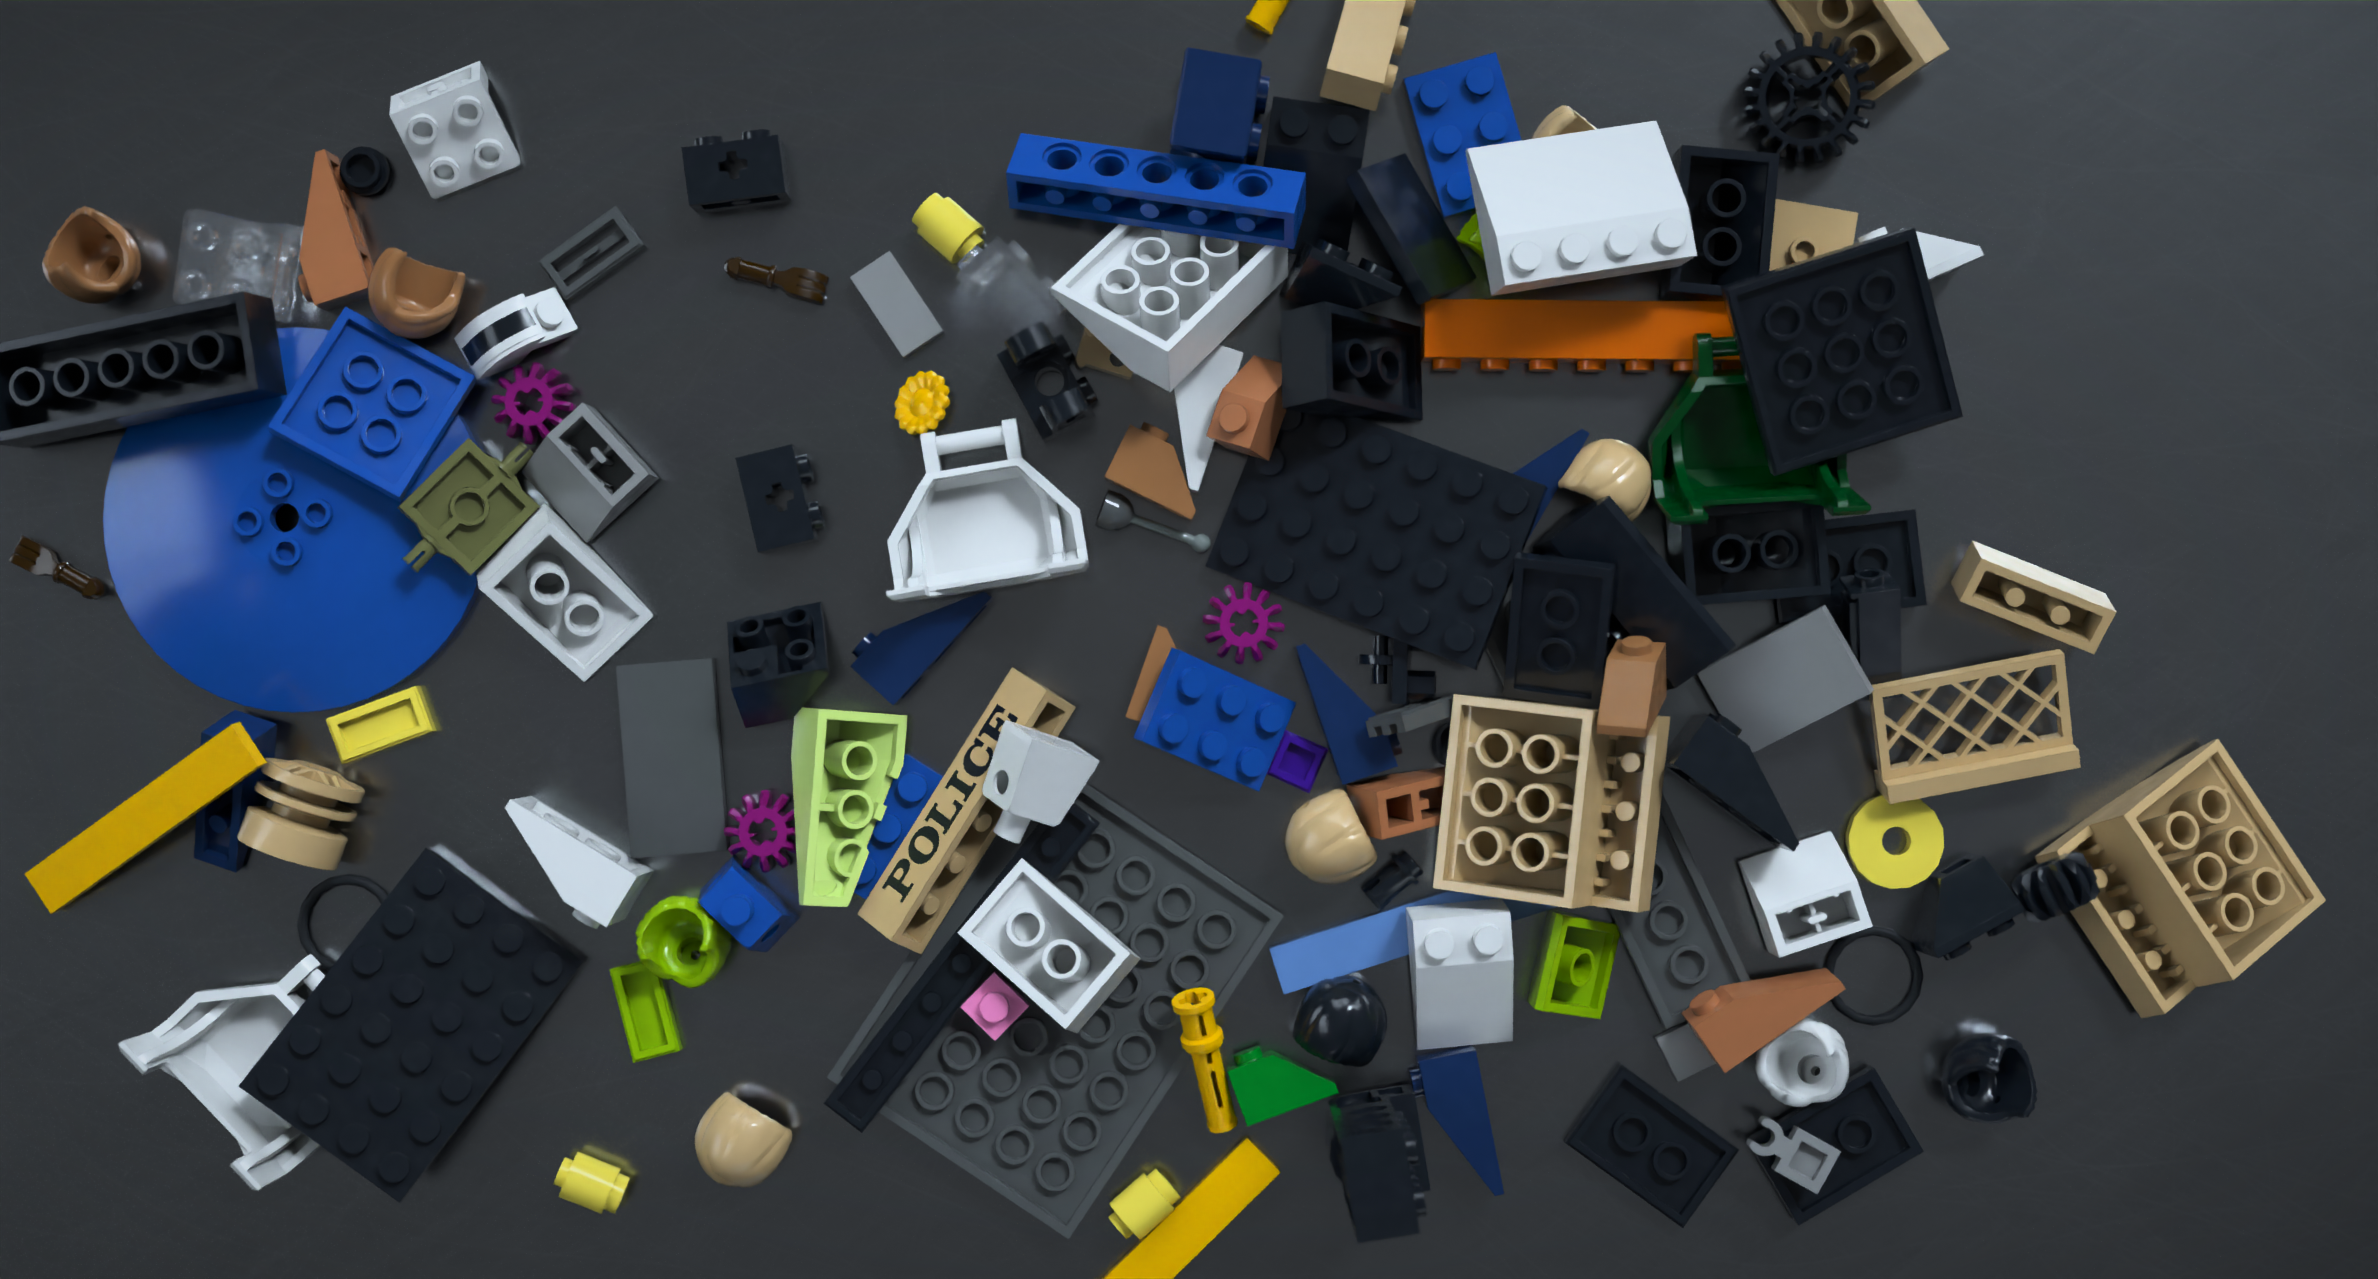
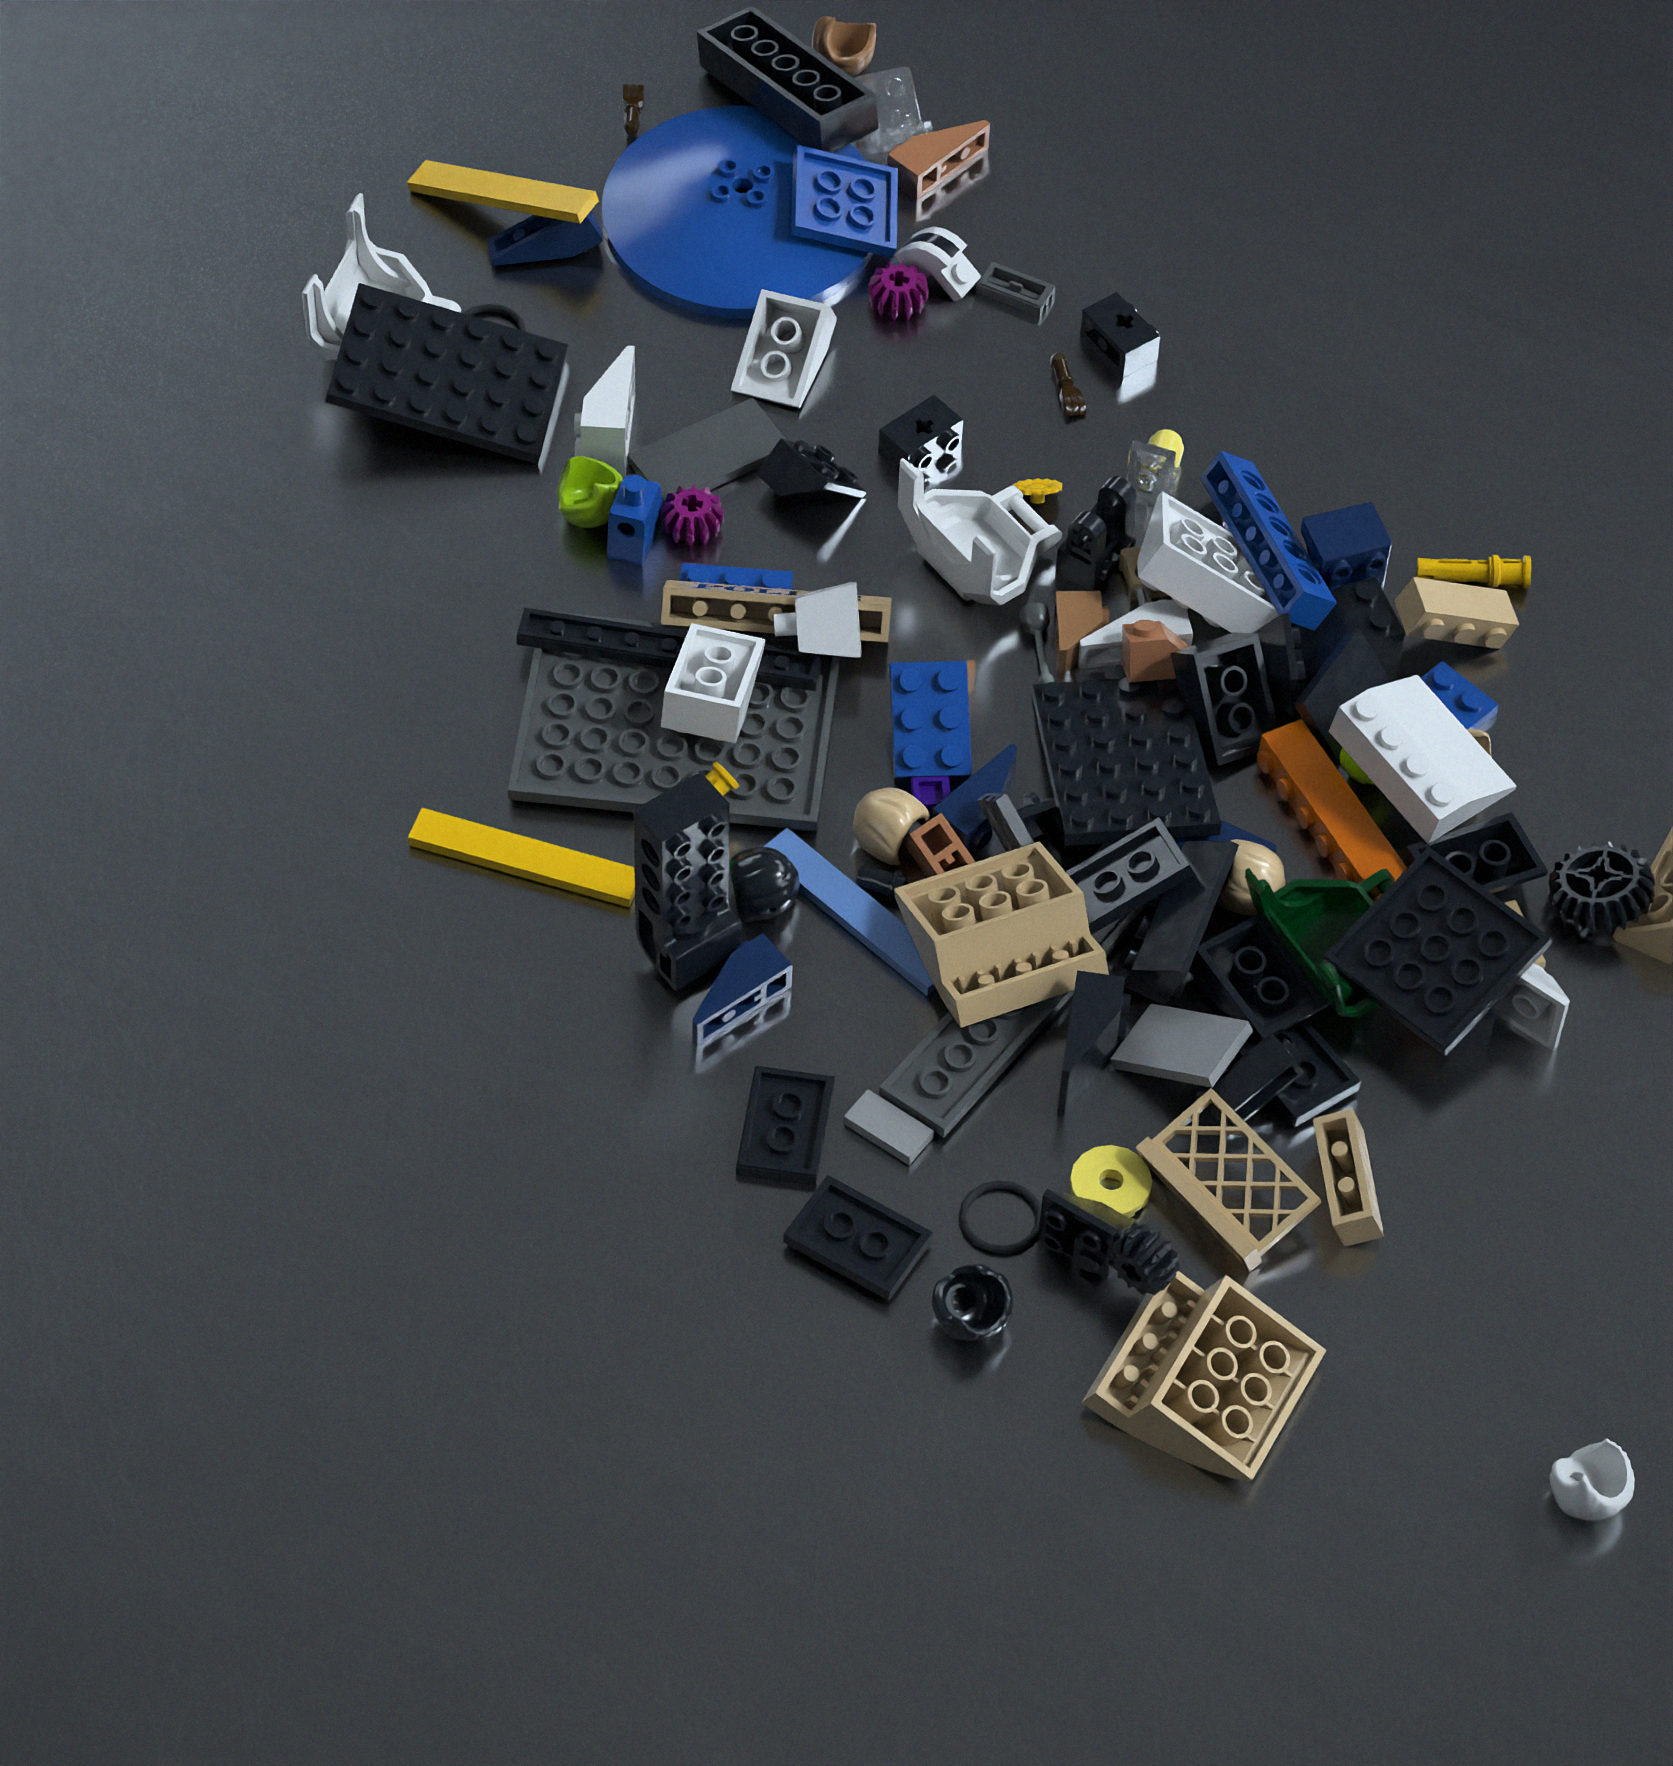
camera: 60 degrees right, 35 degrees down
tan wheel [237,758,365,870] -> none
light yellow tile [326,686,437,764] -> none
black plate [340,146,390,195] -> none
medium nougat piece [368,247,465,339] -> none
white bracket [389,61,520,199] -> none
olive plate [397,438,540,576] -> none
light grey slope [522,402,659,543] -> none
light yellow brick [554,1152,630,1214] -> none
lime tile [609,961,683,1063] -> none
tan piece [695,1092,792,1188] -> none
yellowish green wedge [791,707,908,907] -> none
light grey tile [850,251,944,359] -> none
dark blue slope [850,591,994,706] -> none
bright pink plate [960,970,1030,1041] -> none
light yellow brick [1108,1168,1181,1240] -> none
magenta gear [1203,582,1285,664] -> none
white slope [1405,898,1514,1050] -> none
lime slope [1527,909,1620,1019] -> none
medium nougat slope [1597,636,1667,738] -> none
nougat slope [1681,968,1846,1073] -> none
white slope [1738,831,1873,958] -> none
light grey plate [1746,1116,1841,1195] -> none
white piece [1755,1018,1849,1107] -> none

